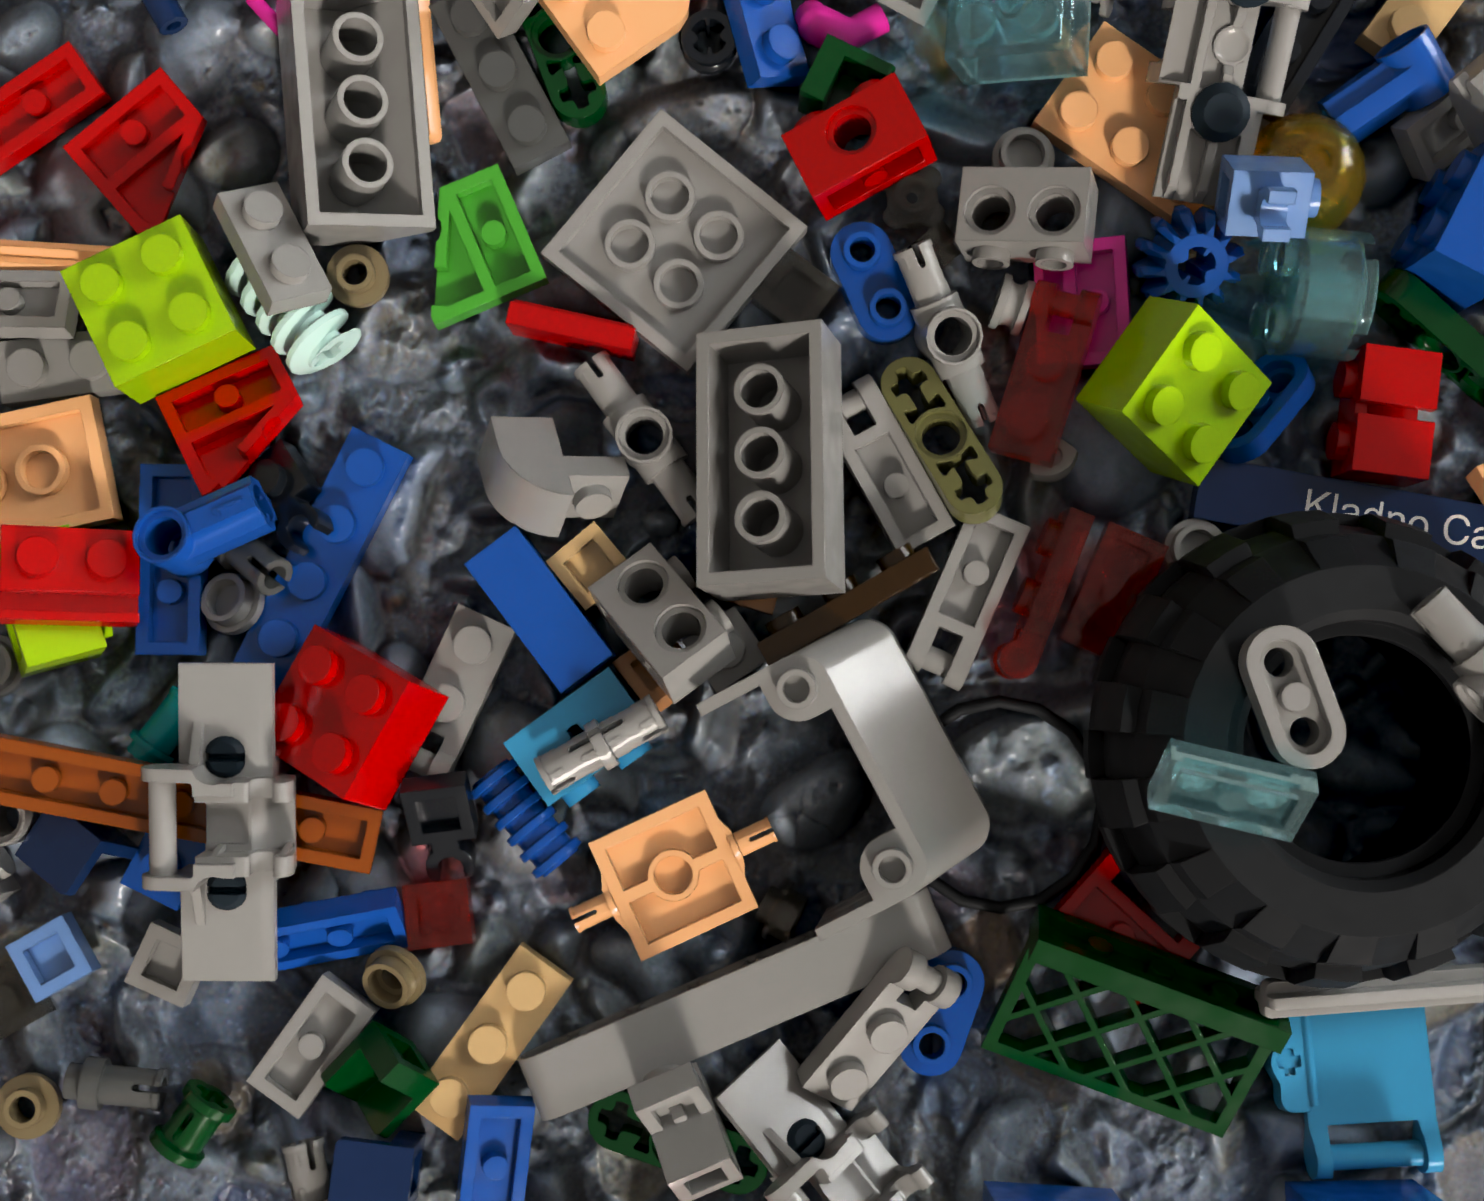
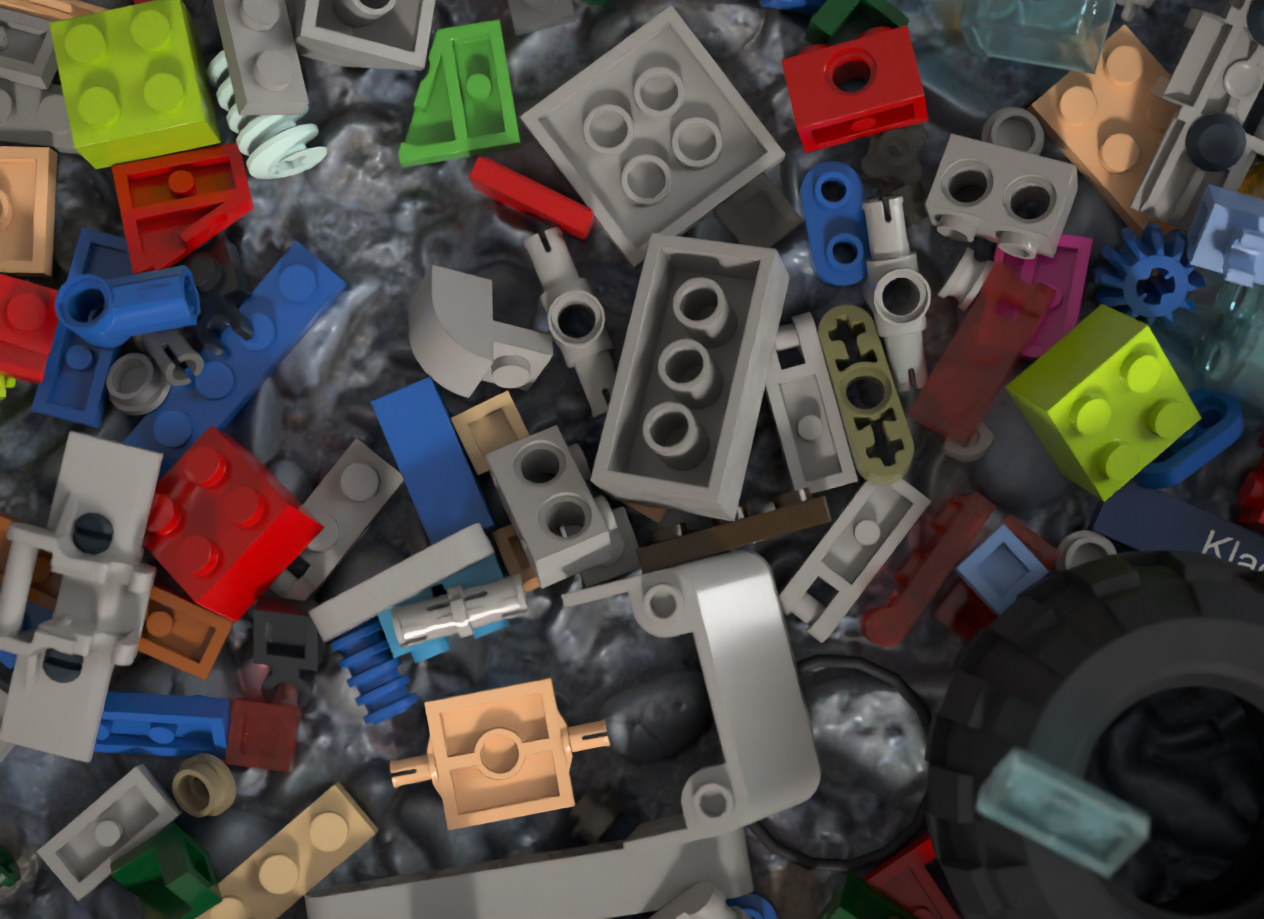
camera: 10 degrees right, 0 degrees up
teal pin [126,685,179,763] -> none
dark tan plate [326,244,390,308] -> none
light grey plate [1238,625,1347,769] -> none
none -> light grey beam [308,523,495,642]
none -> medium blue plate [952,524,1049,616]

